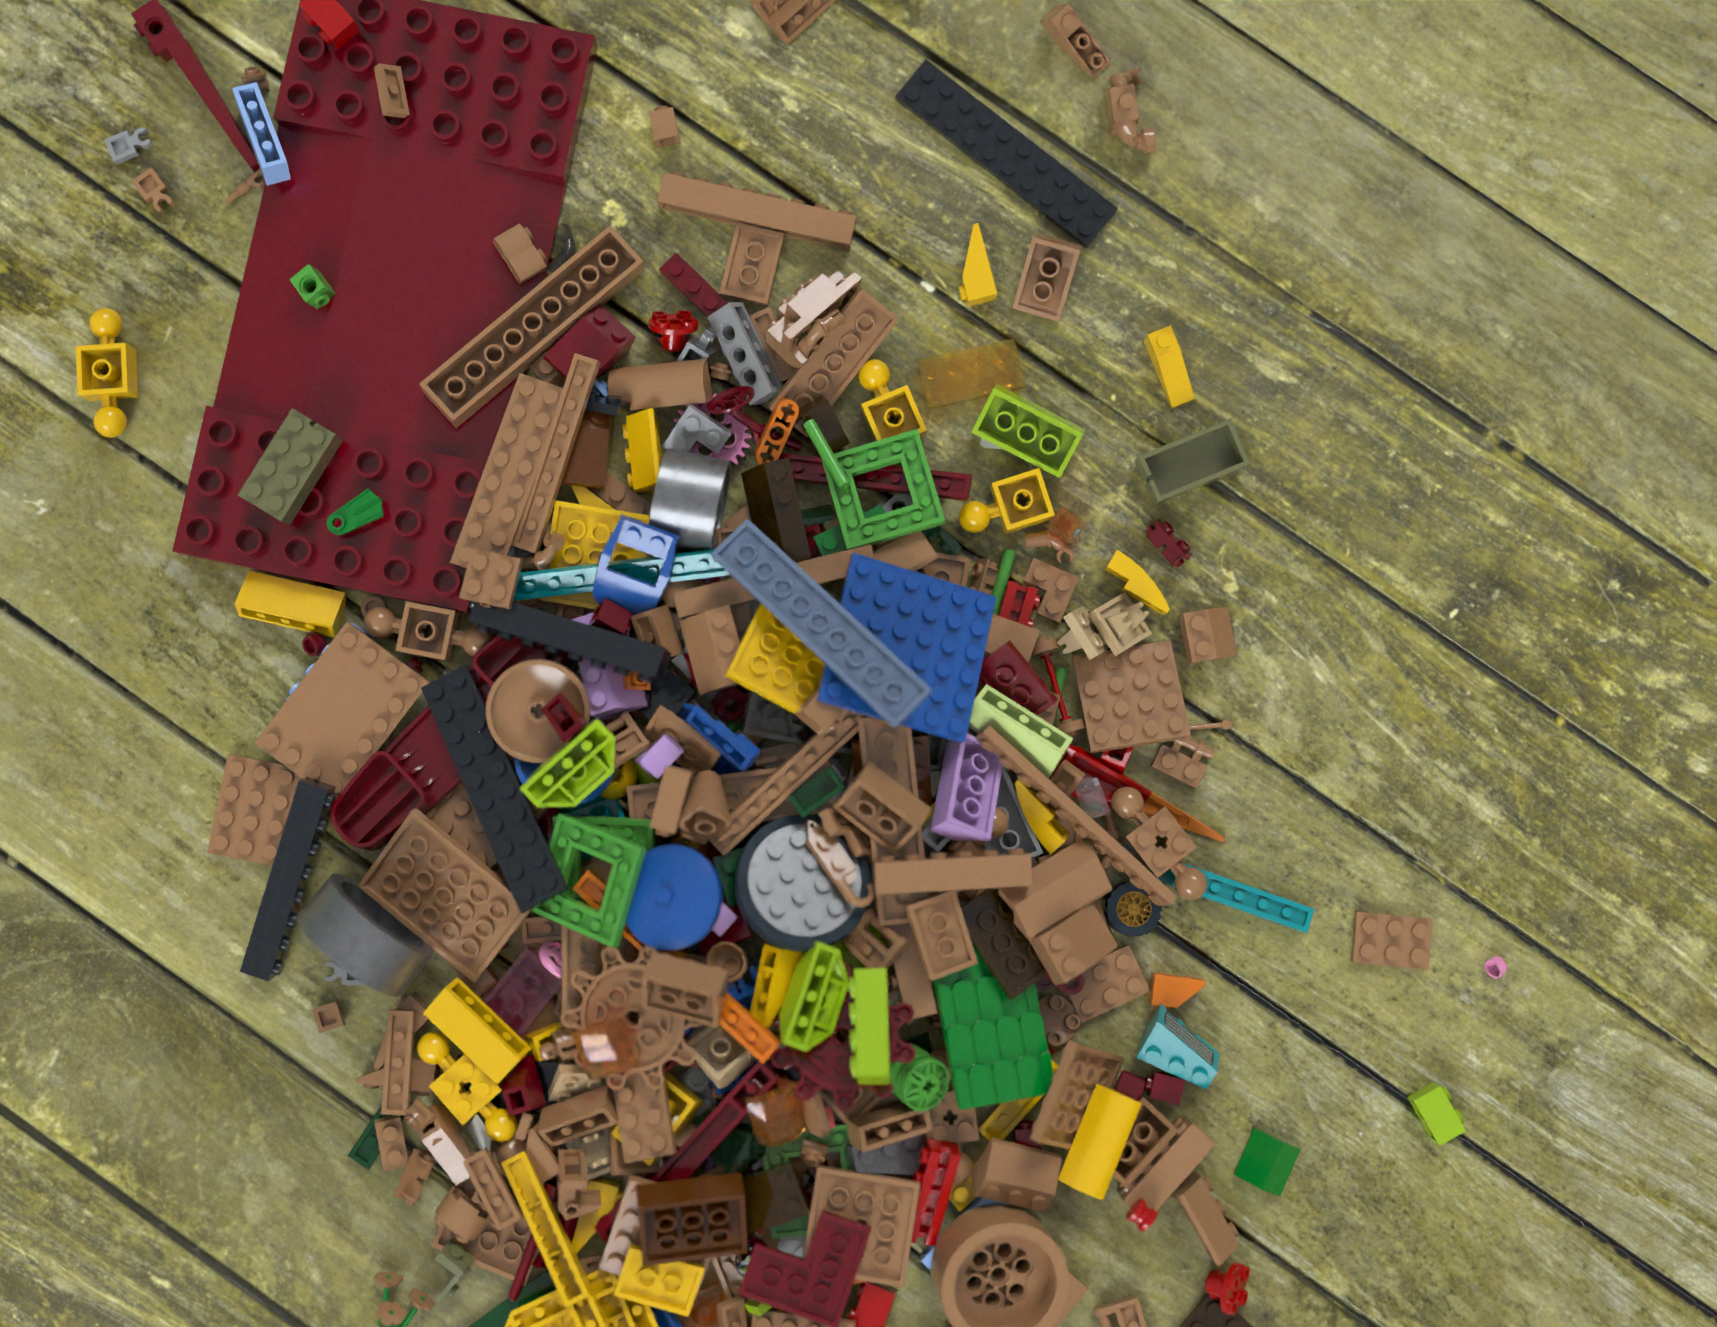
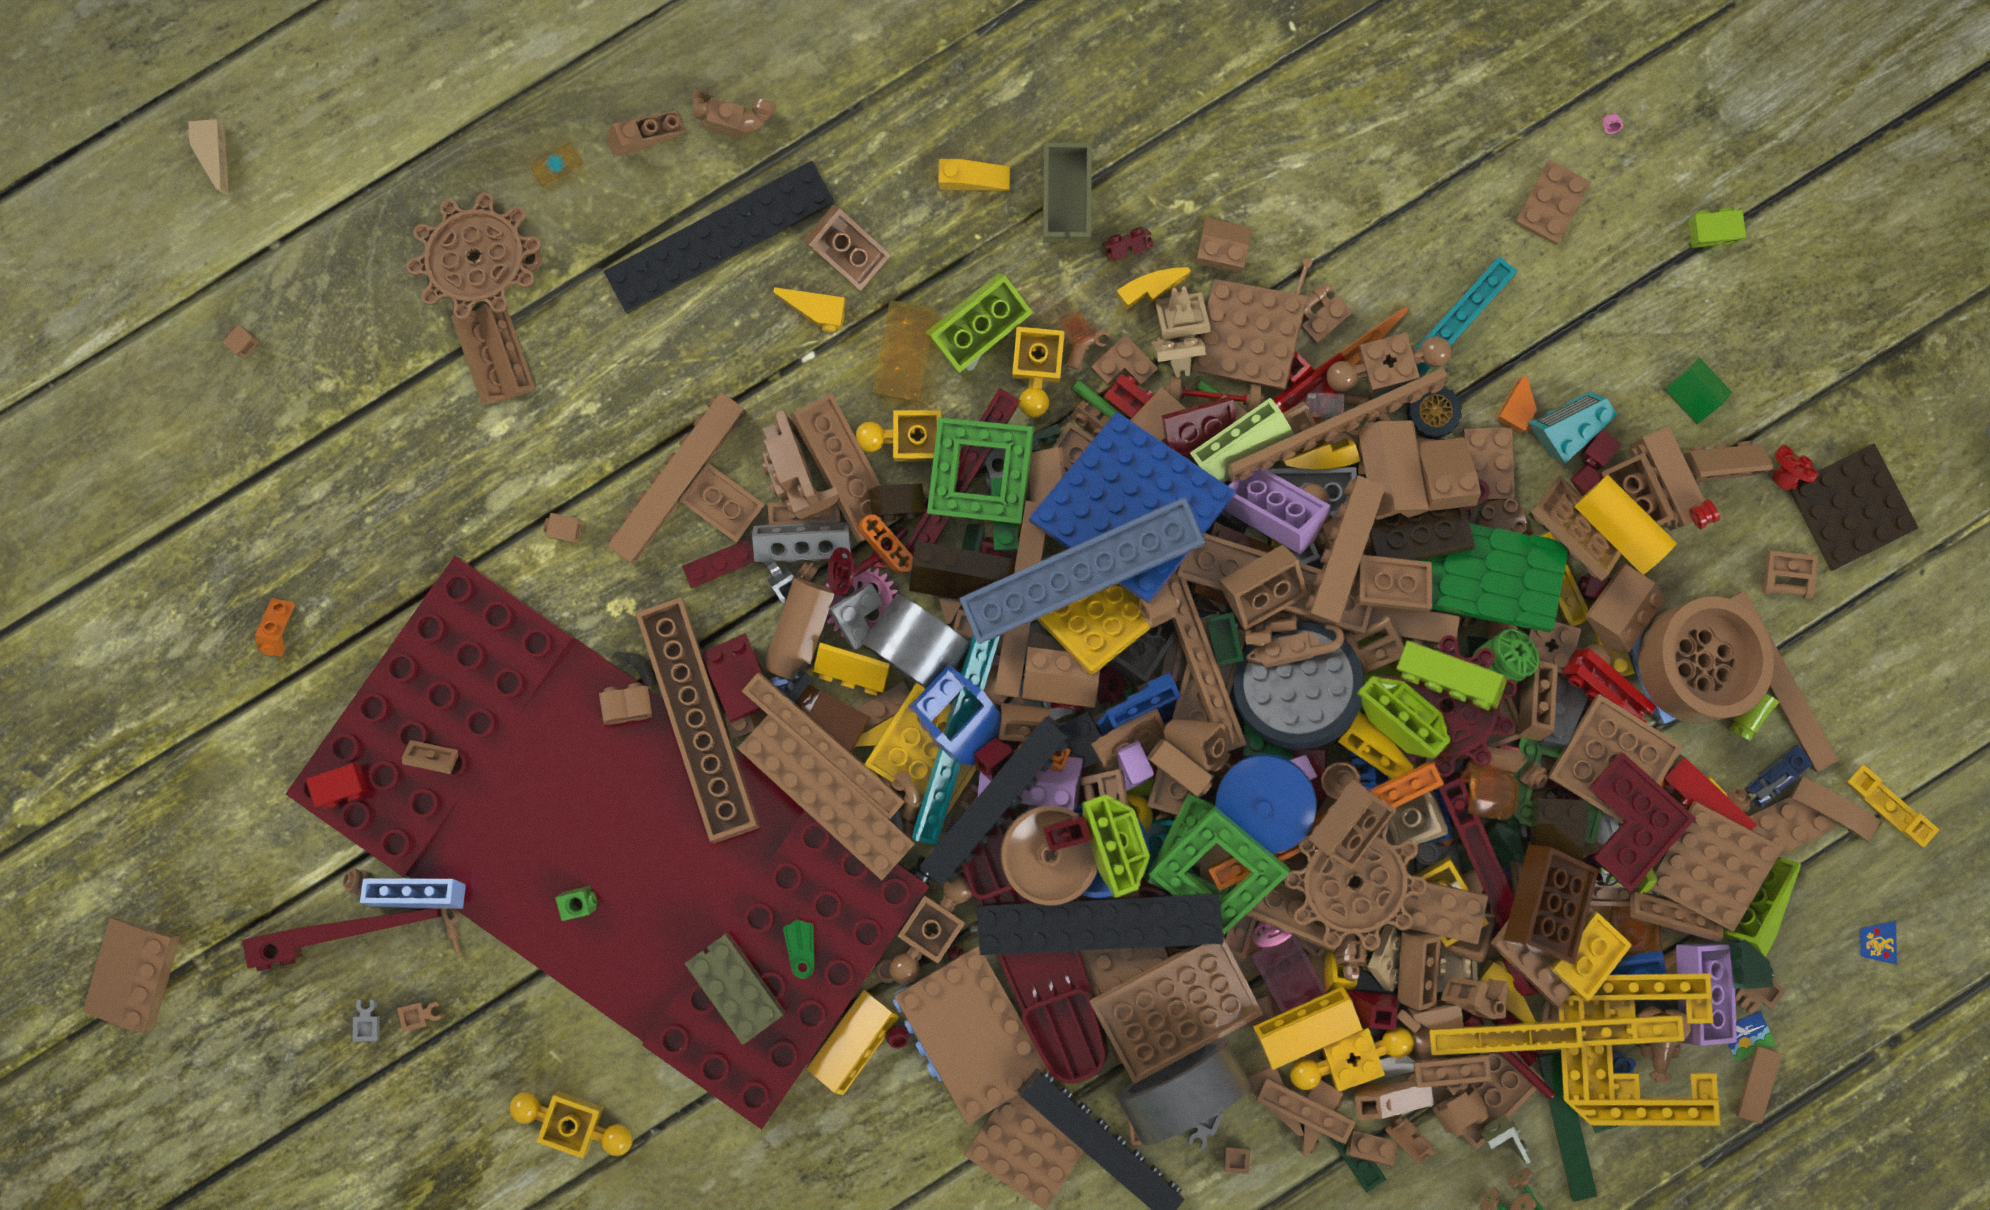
camera: 65 degrees left, 0 degrees up
medium nougat plate [405,1099,436,1130] -> none
medium nougat plate [459,548,523,610] -> none
clear orange slope [570,1017,639,1081] -> none
red plate [648,310,698,352] -> none
medium nougat piece [798,309,845,358] -> none
bright green piece [803,419,850,489] -> none

